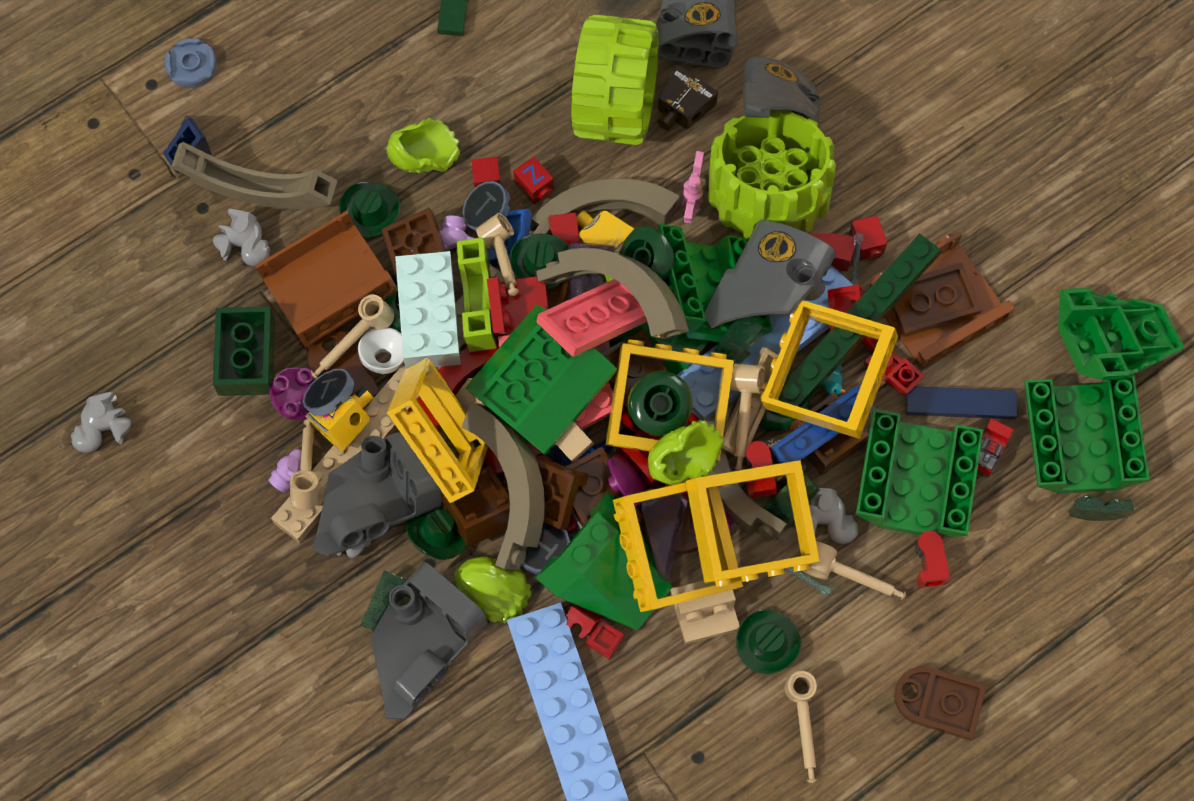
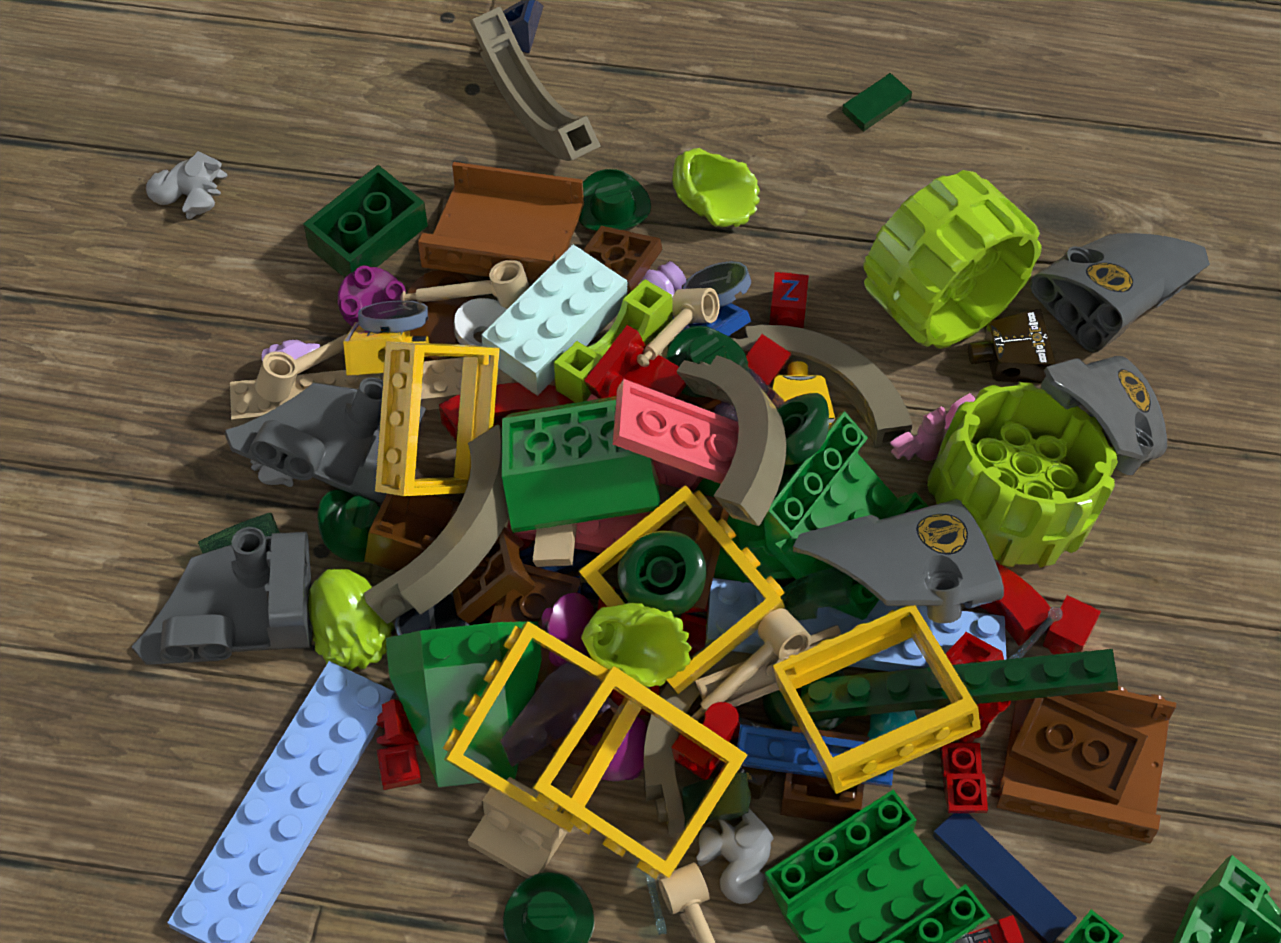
camera: 45 degrees right, 10 degrees down
light grey animal [213,208,270,266] -> none
red tile [471,157,500,187] -> none

